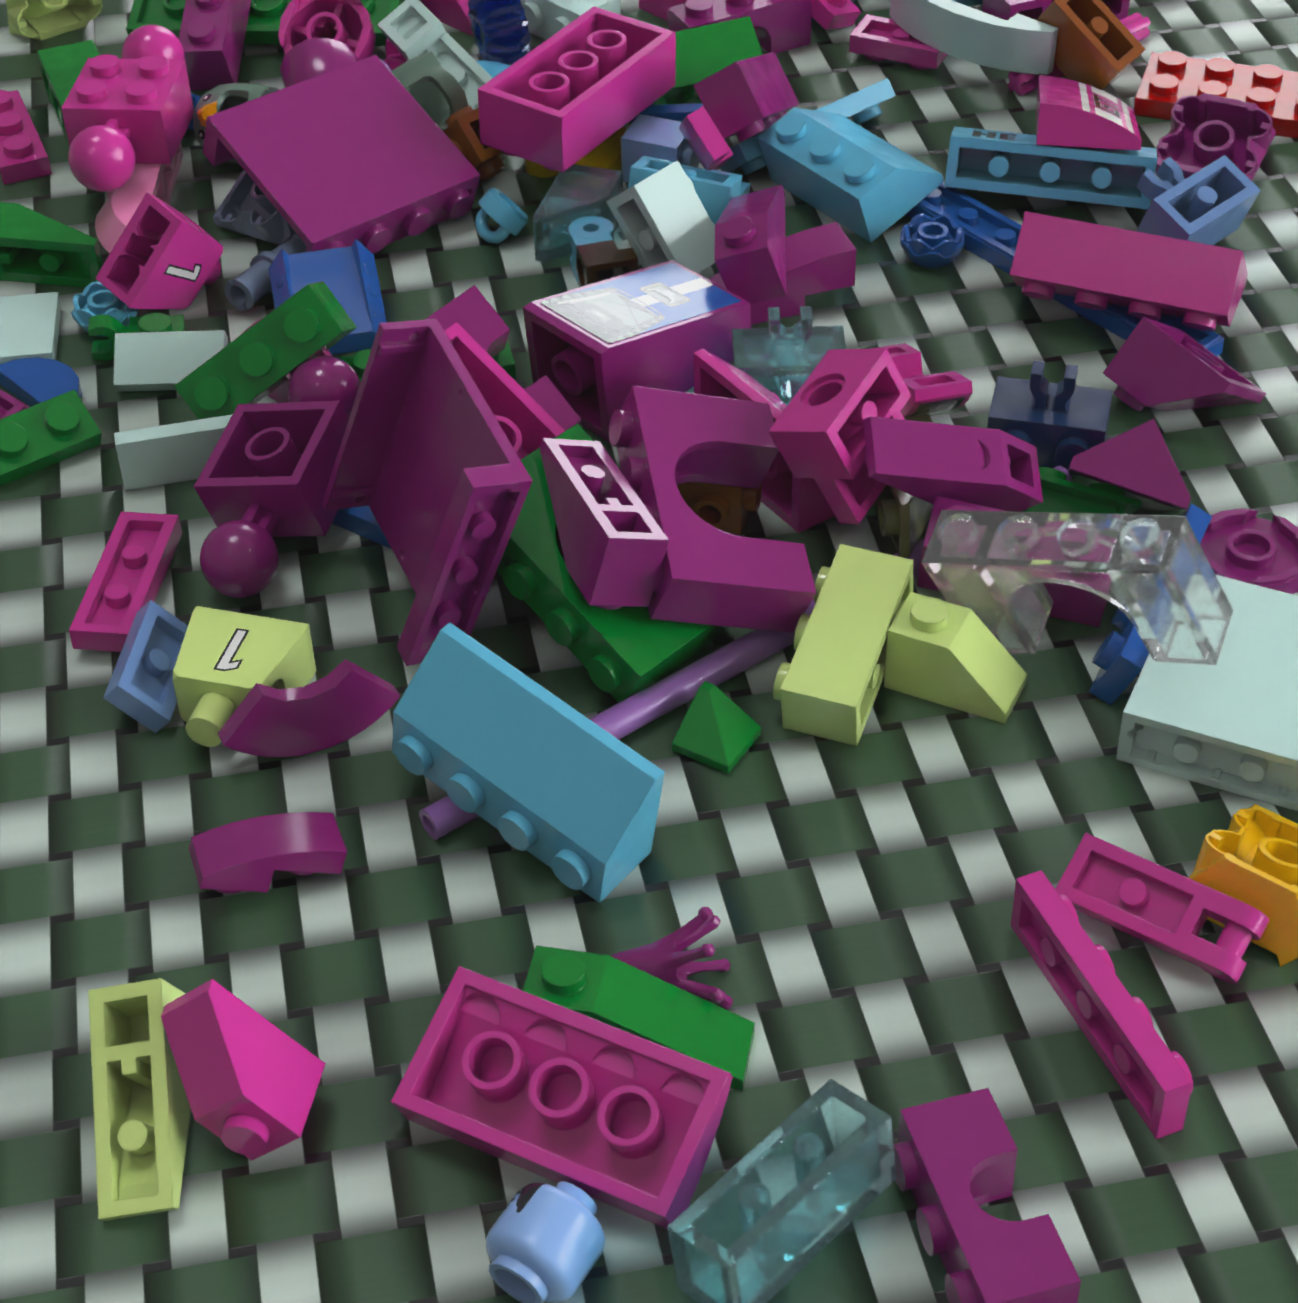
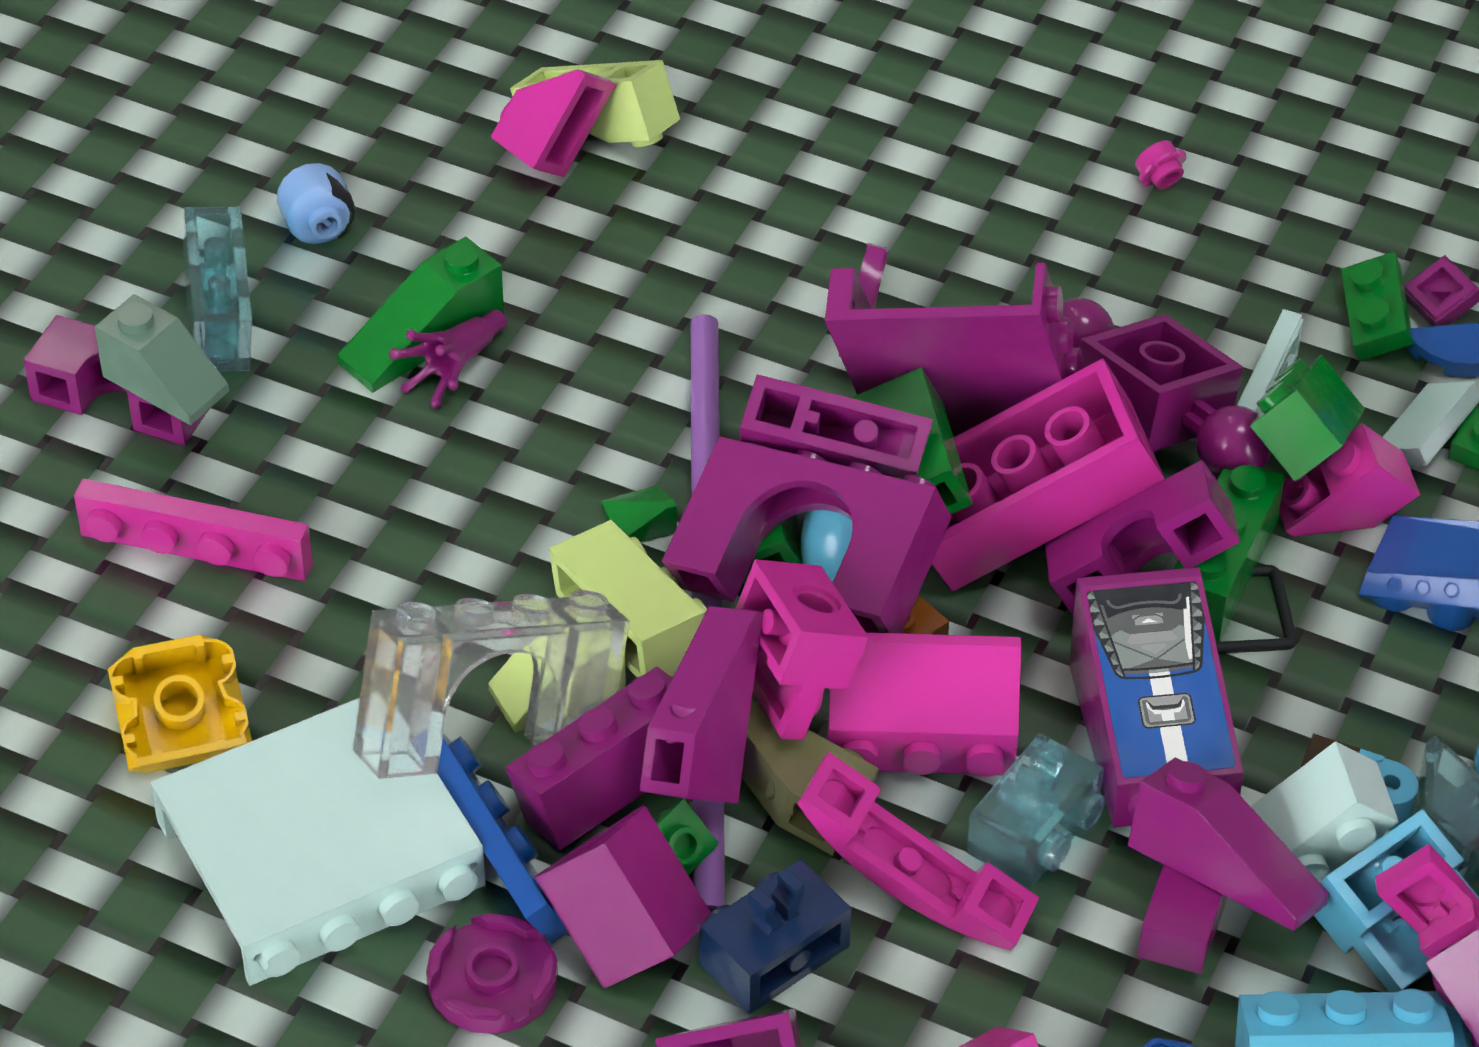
camera: 125 degrees right, 5 degrees up
dark pink plate [69,512,182,652] -> none
medium blue plate [103,600,188,733] -> none
yellowish green torso [173,606,316,747] -> none
magenta slope [188,812,347,894] -> none
dark pink slope [391,966,733,1234] -> none
medium azure slope [392,622,665,903] -> none
dark pink plate [1055,832,1269,984] -> none
none -> sand green slope [95,294,229,426]

